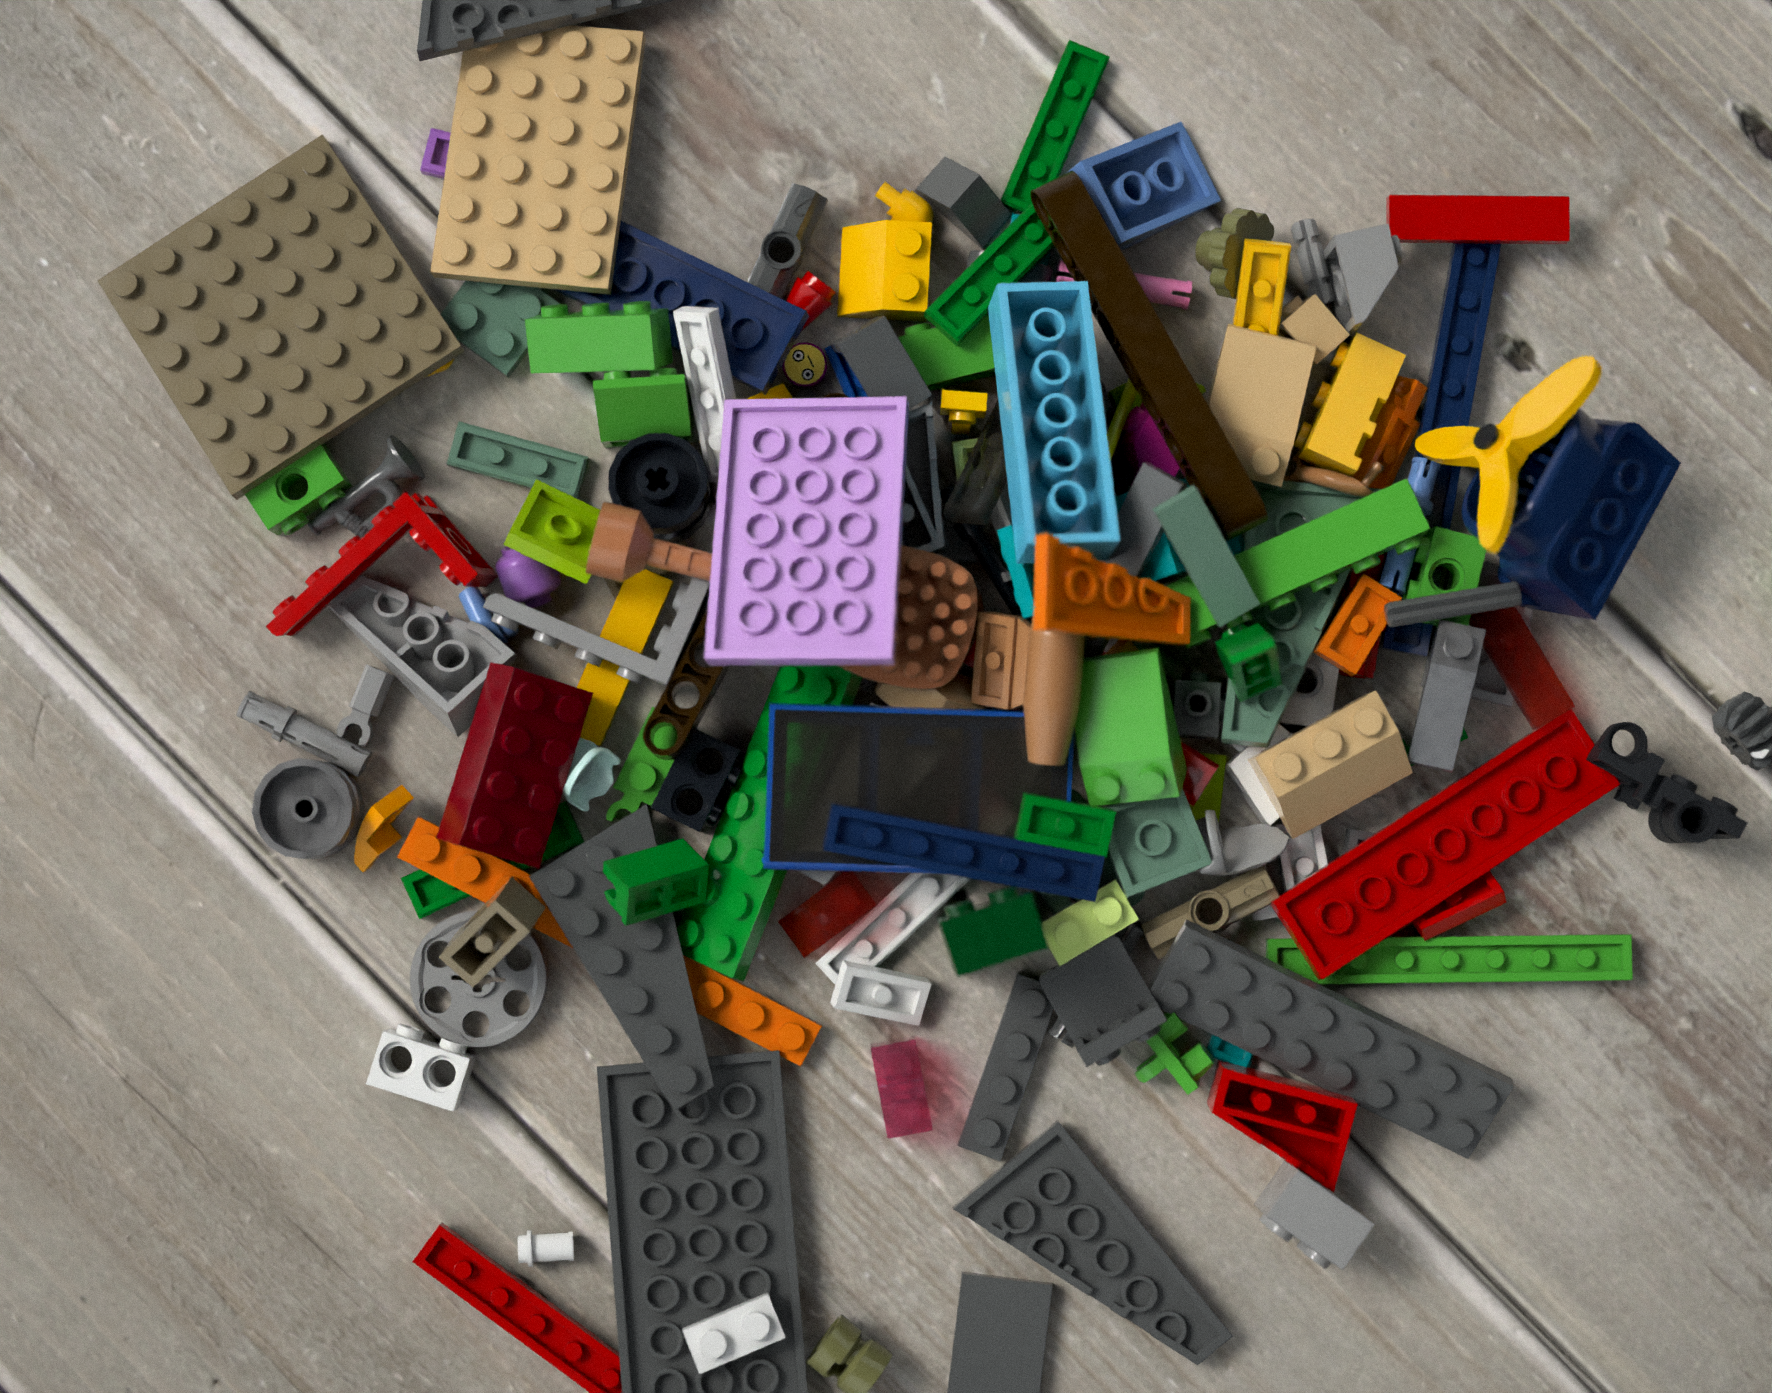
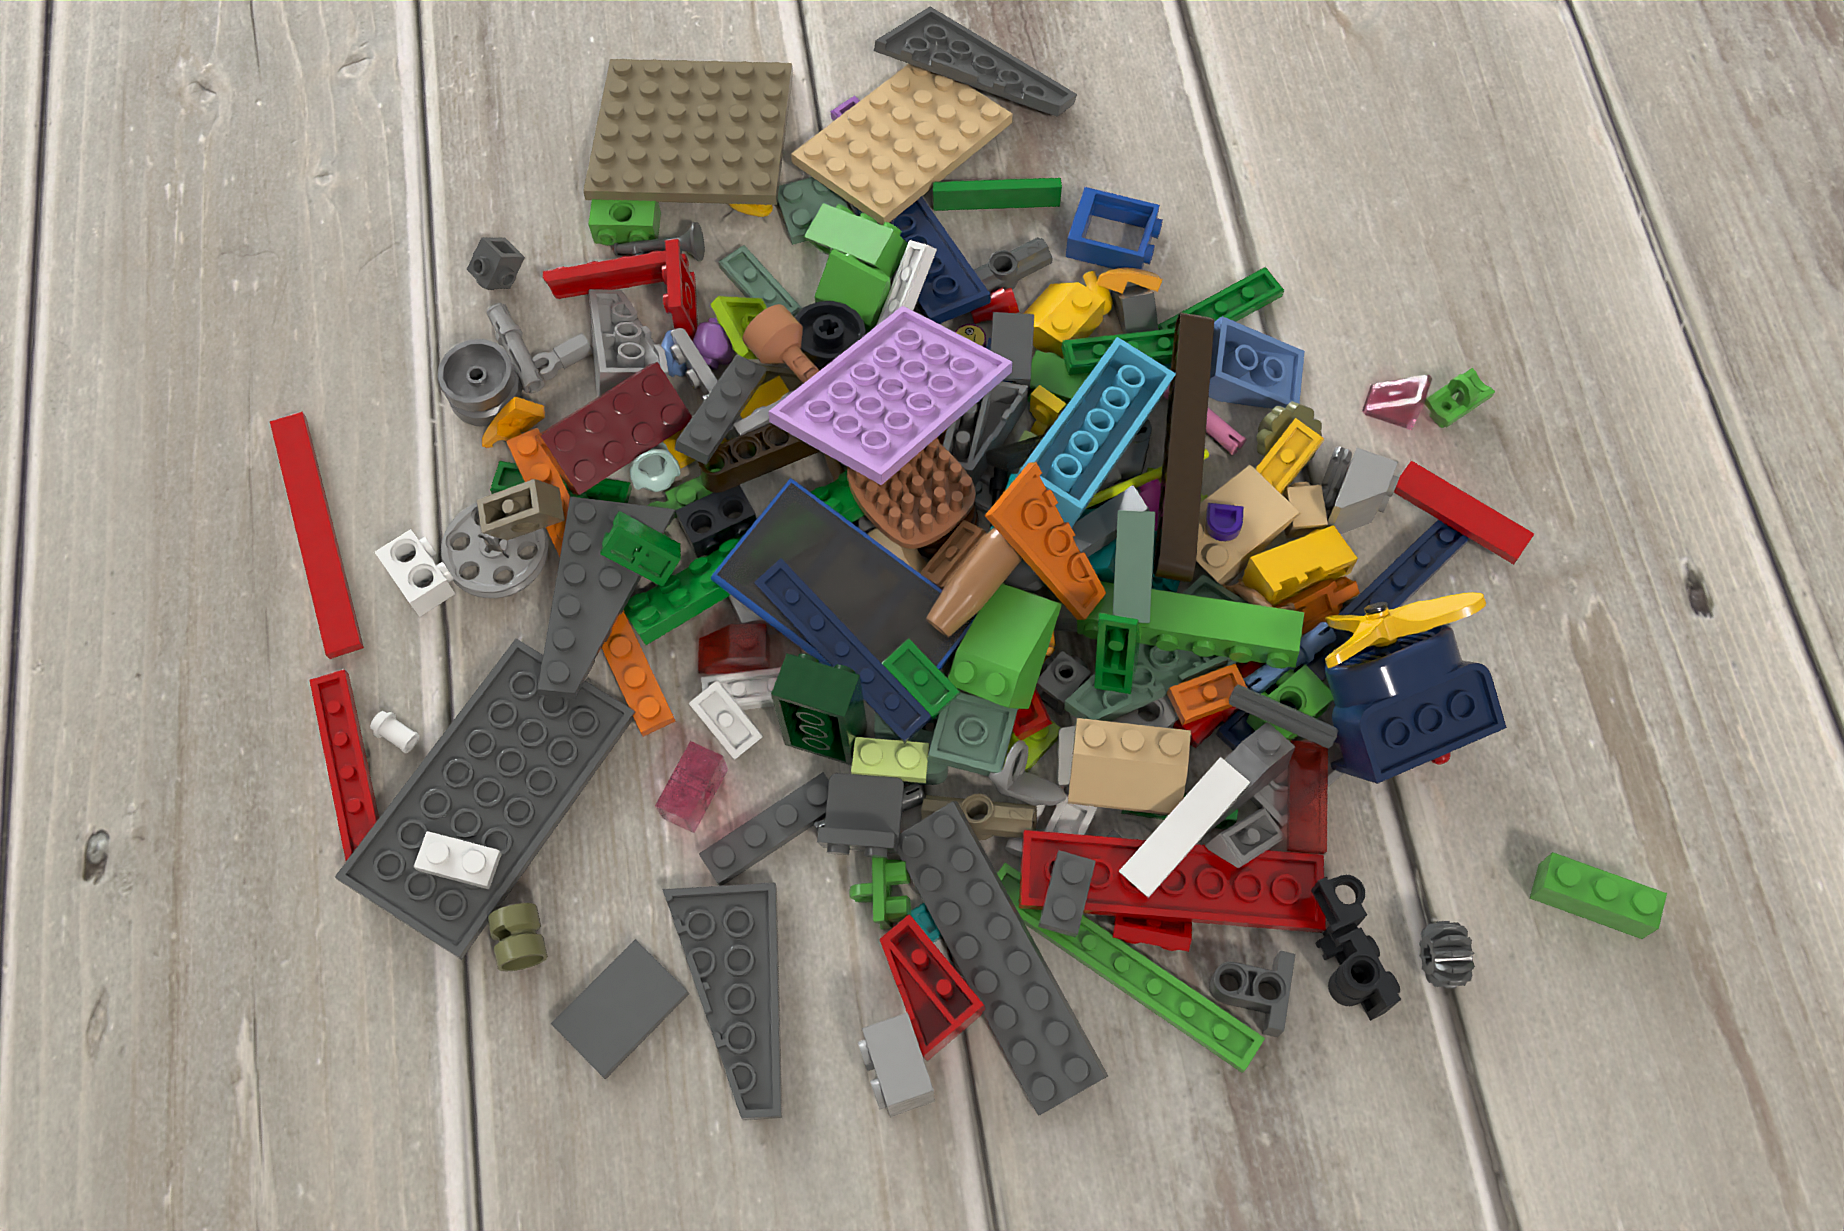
camera: 40 degrees right, 20 degrees down
none -> red tile [270,411,364,659]
none -> dark grey brick [467,237,525,290]
none -> dark grey plate [675,354,767,465]
none -> green tile [933,178,1062,211]
none -> dark grey plate [1038,850,1096,938]
none -> blue window [1066,187,1163,269]
none -> light orange slope [1096,267,1163,294]
none -> white tile [1119,757,1250,898]
none -> dark purple tile [1205,503,1244,542]
none -> light grey slope [1205,807,1286,868]
none -> dark grey tile [1209,951,1296,1038]
none -> clear pink slope [1362,375,1432,430]
none -> bright green hips [1424,368,1495,428]

